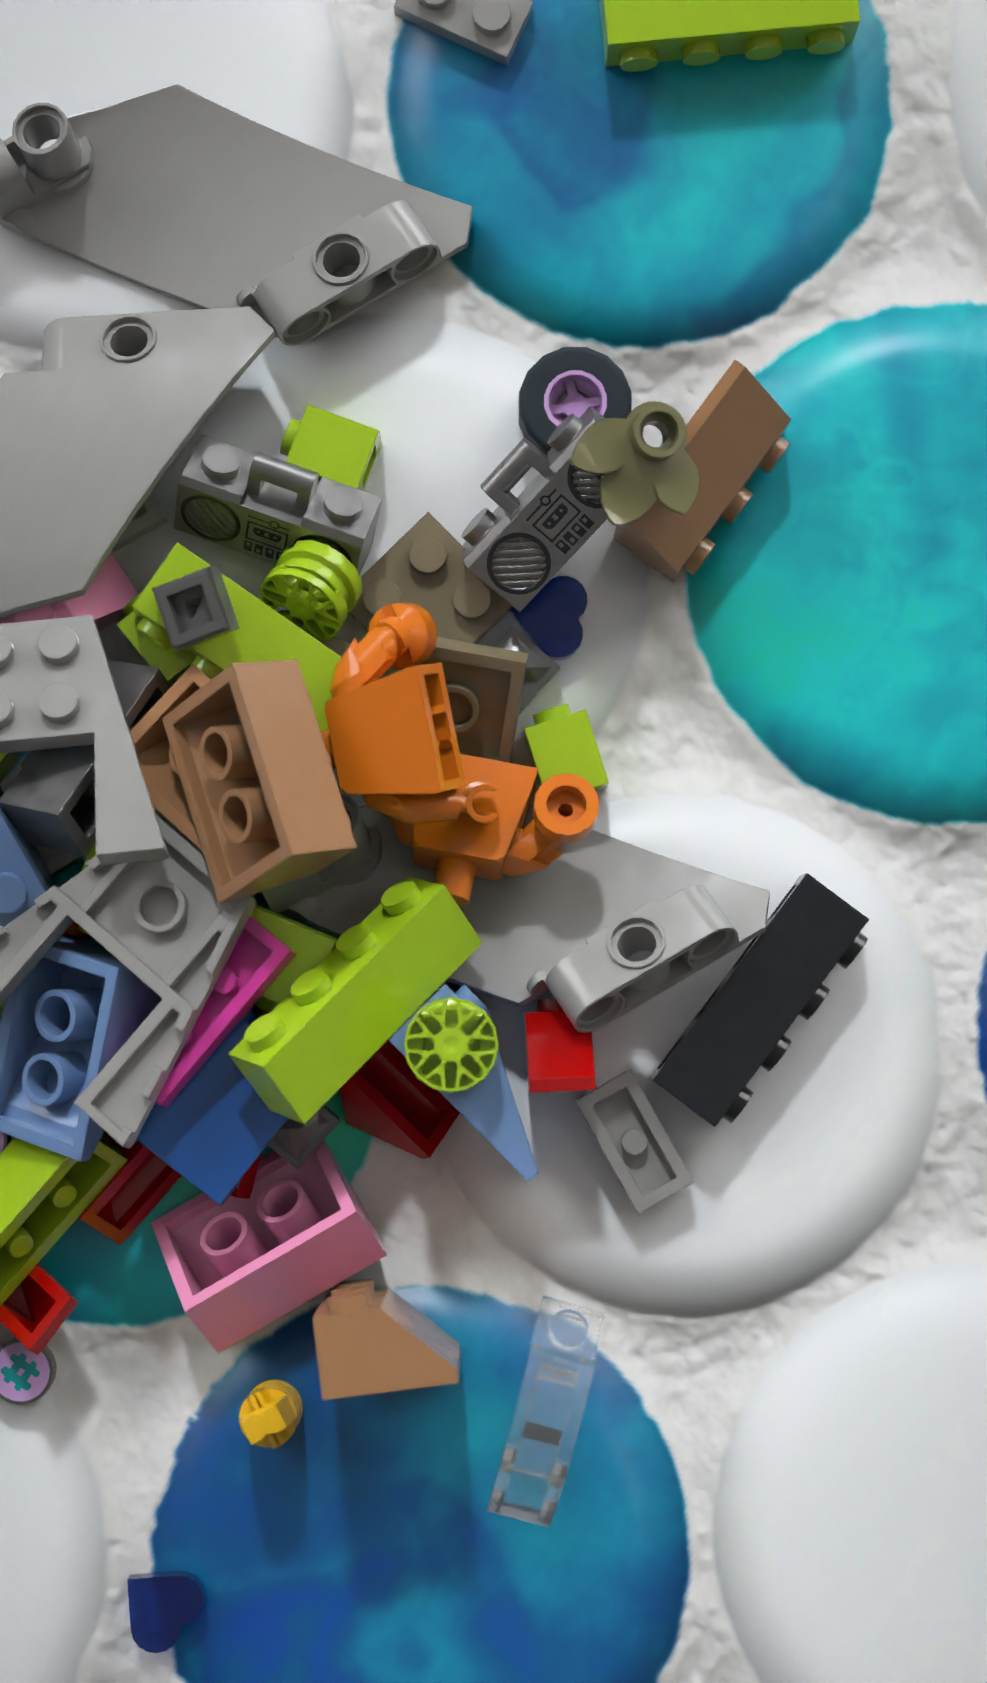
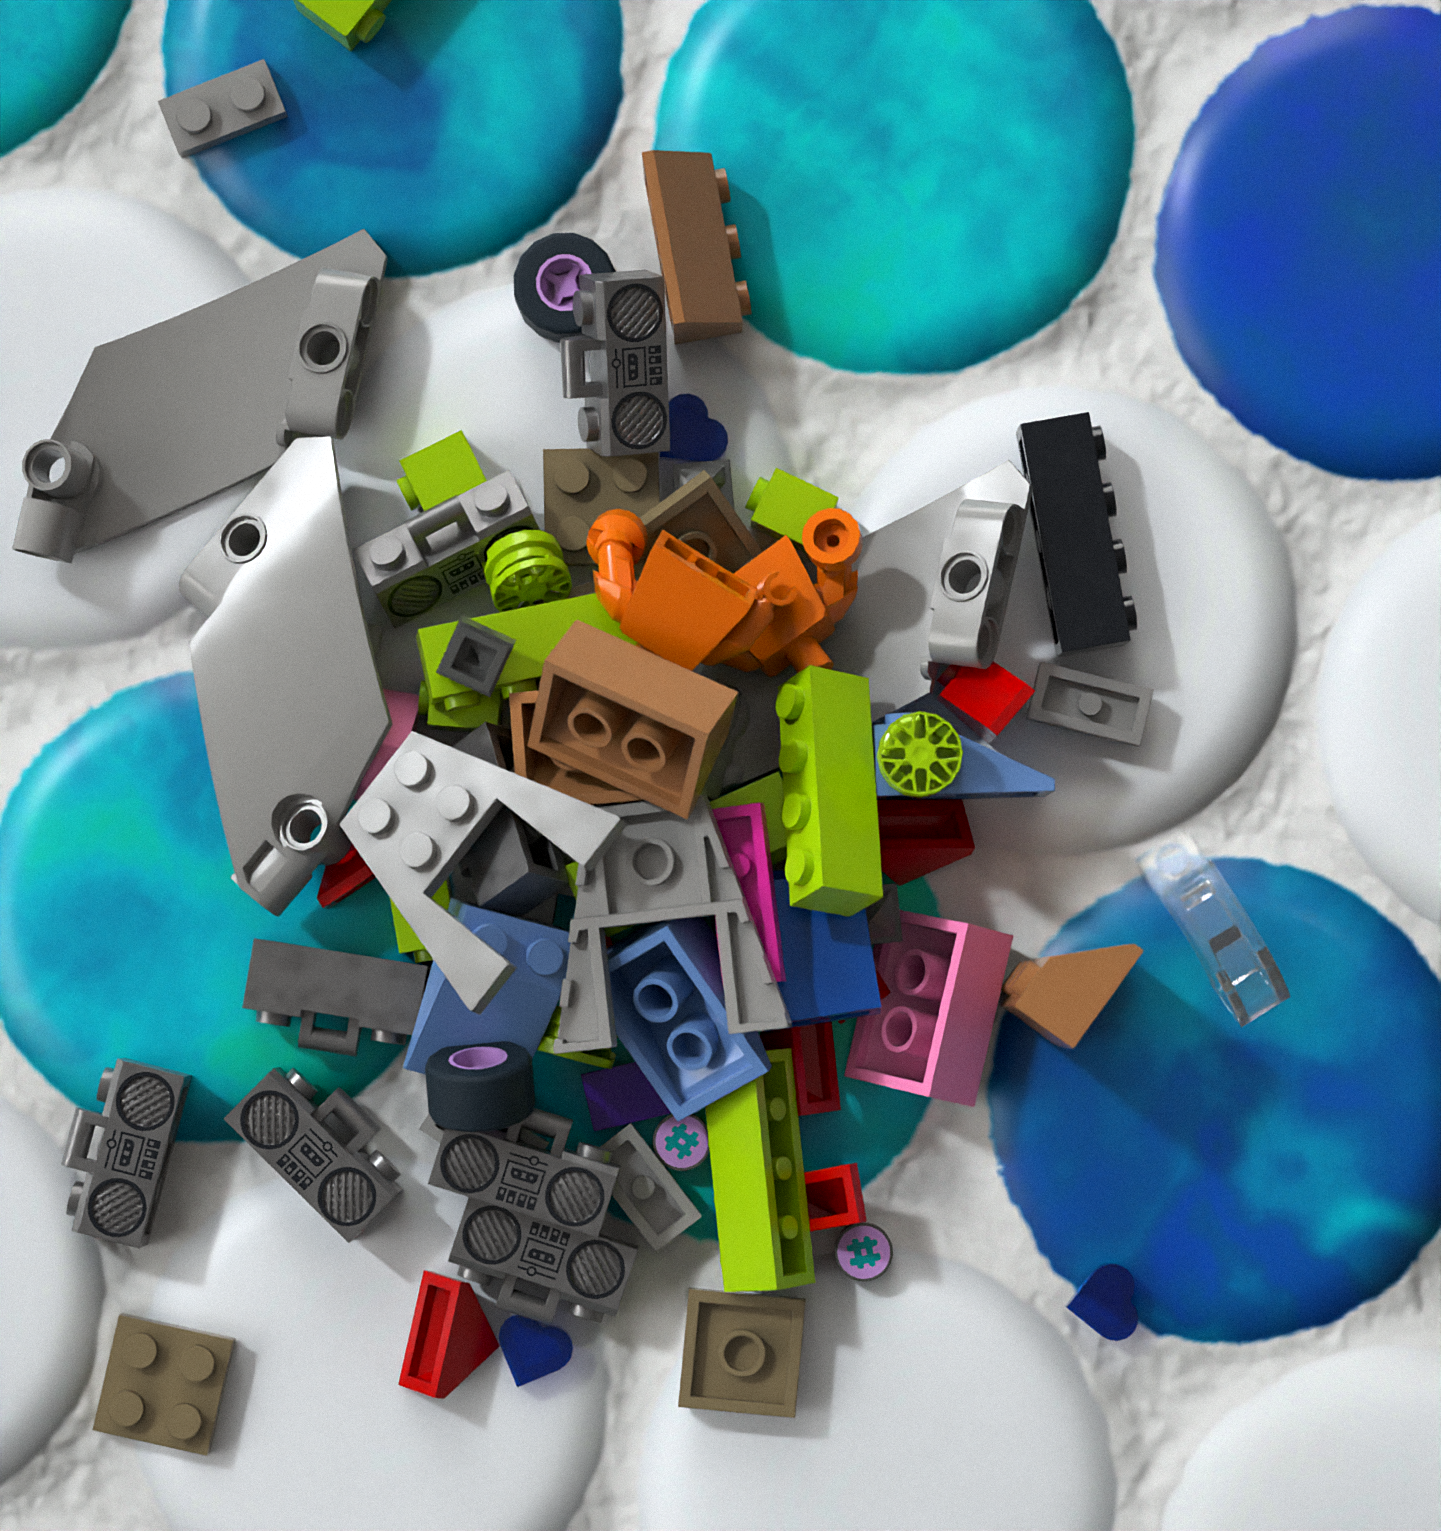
camera: 50 degrees left, 0 degrees up
yellow hinge [239,1379,303,1449] -> none
olive plate [571,401,700,526] -> none

